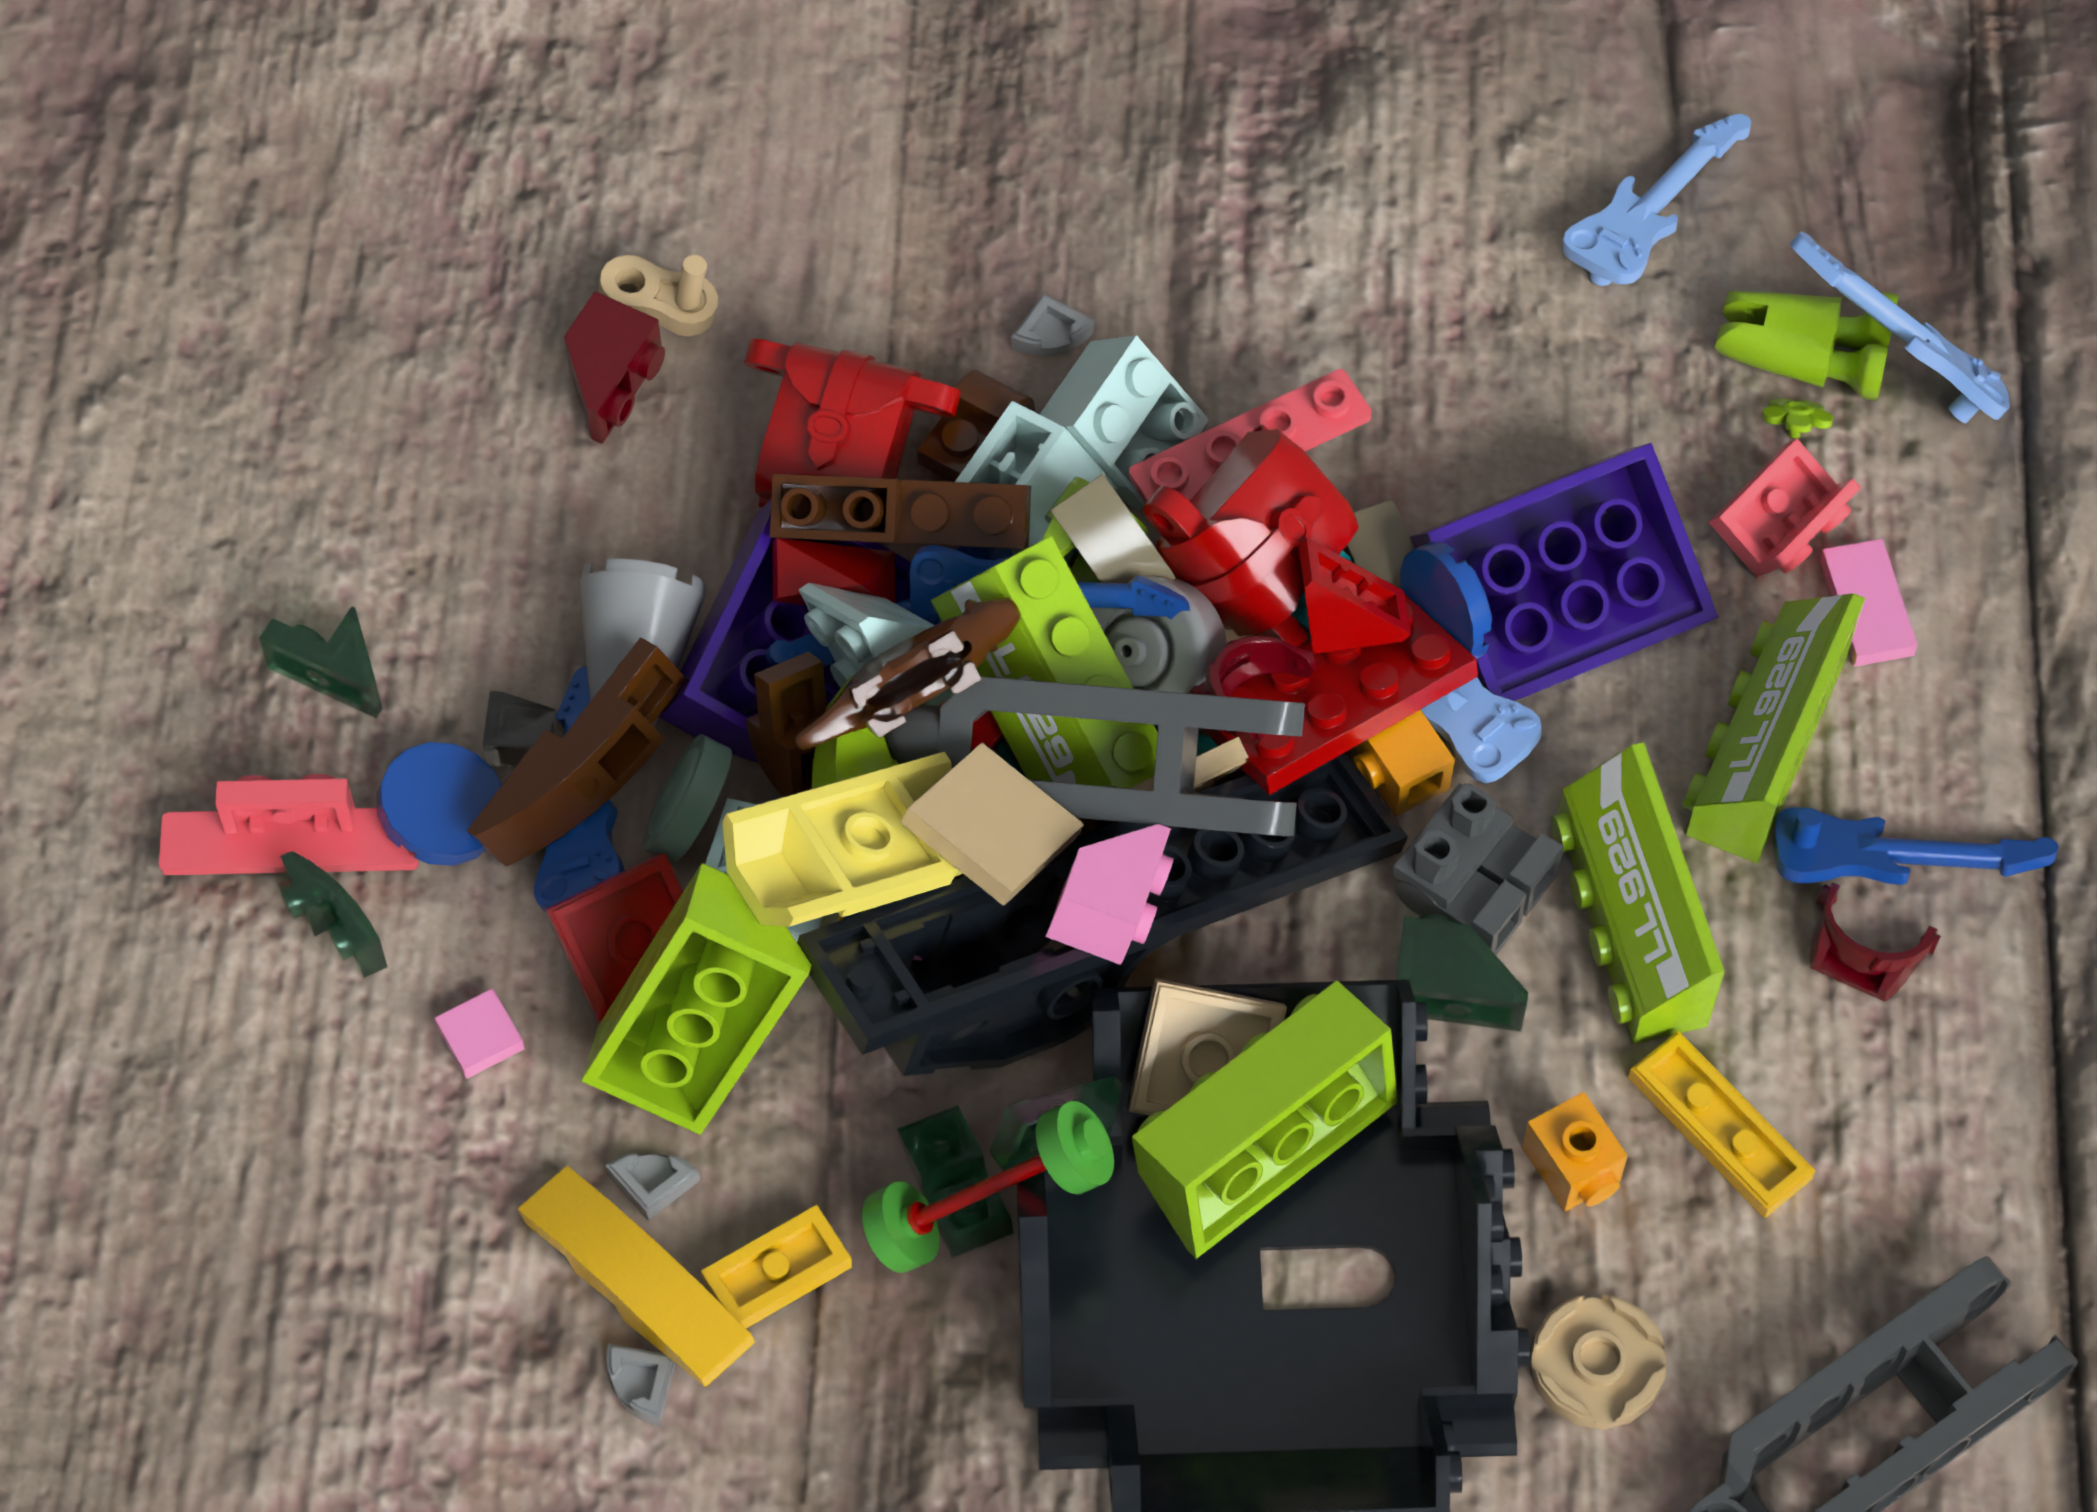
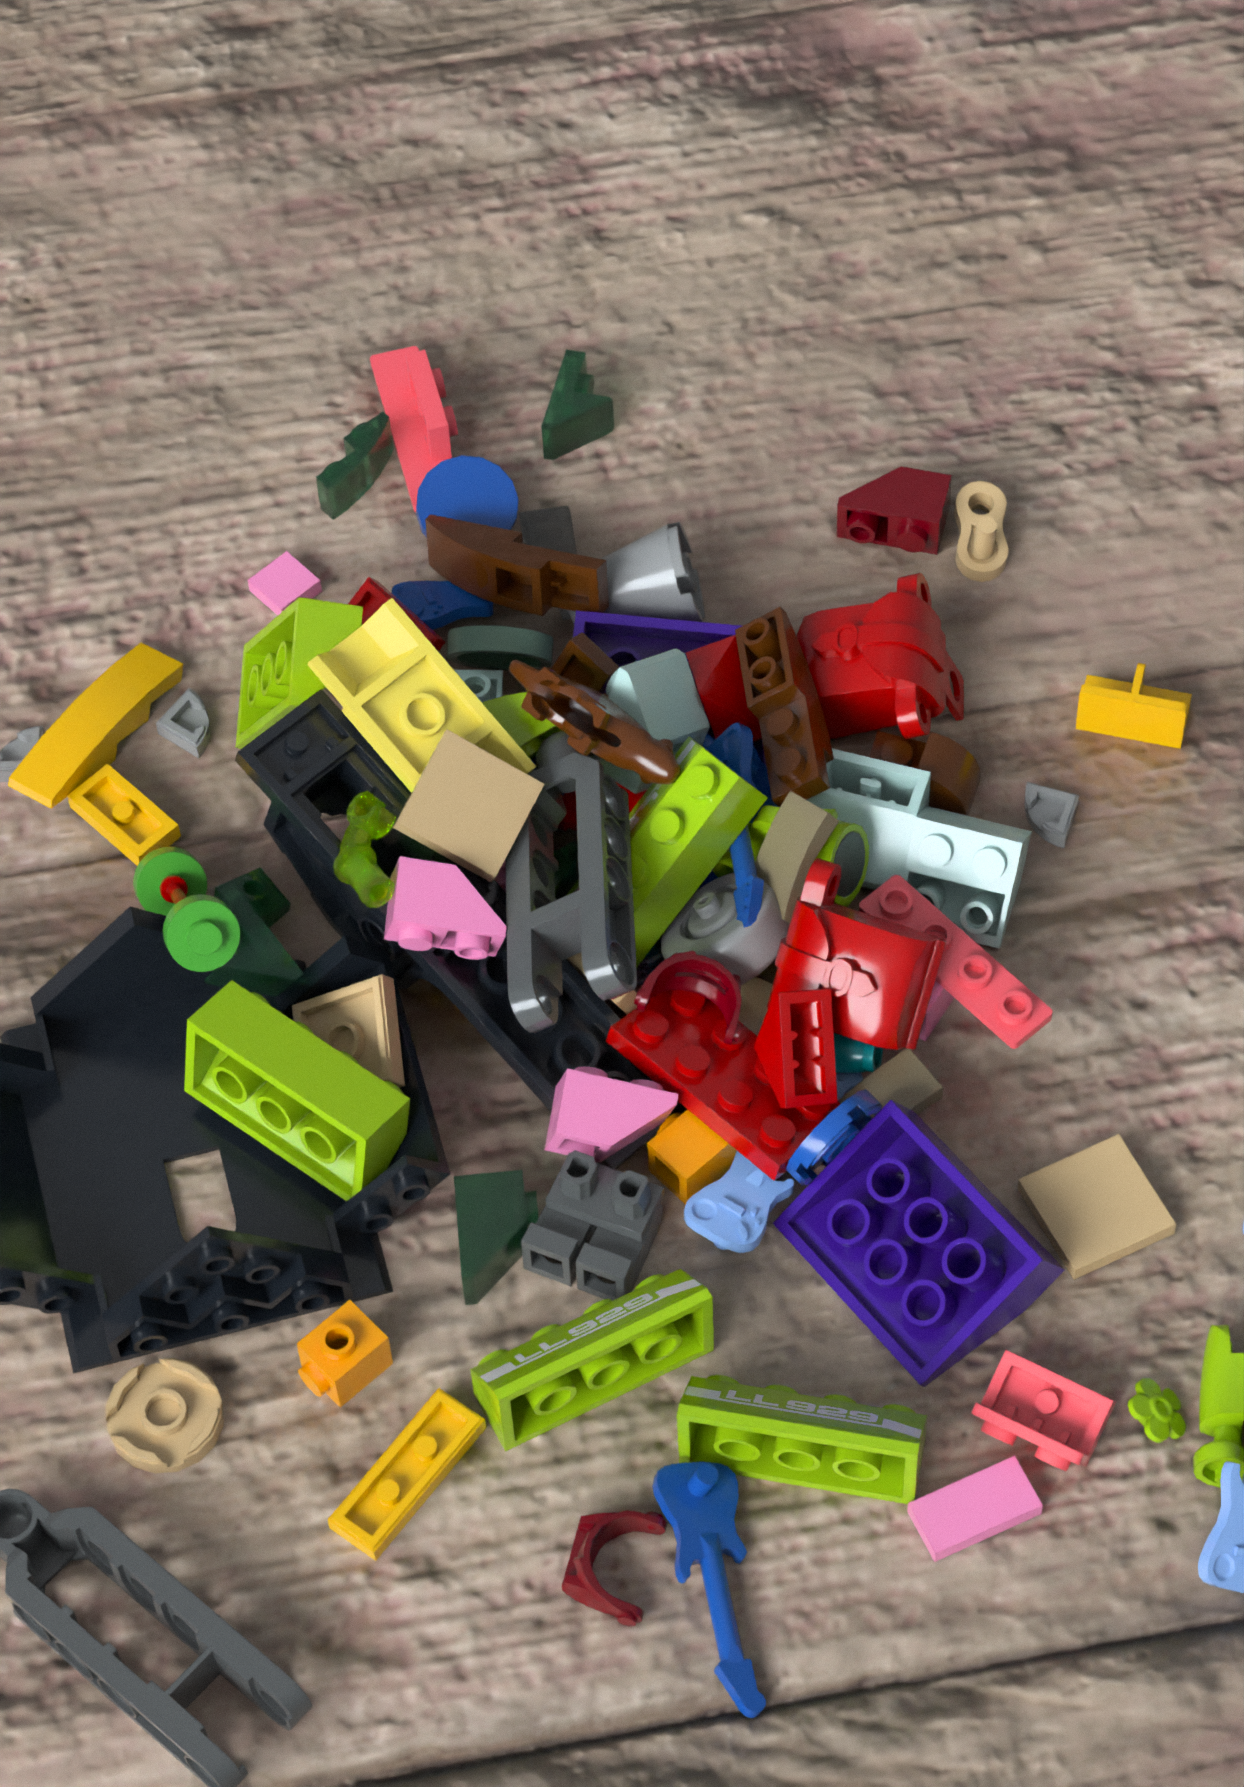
camera: 80 degrees right, 5 degrees down
none -> clear neon green piece [333,790,396,908]
none -> bright pink slope [544,1067,679,1163]
none -> tan tile [1017,1134,1176,1280]
none -> yellow panel [1075,663,1192,749]

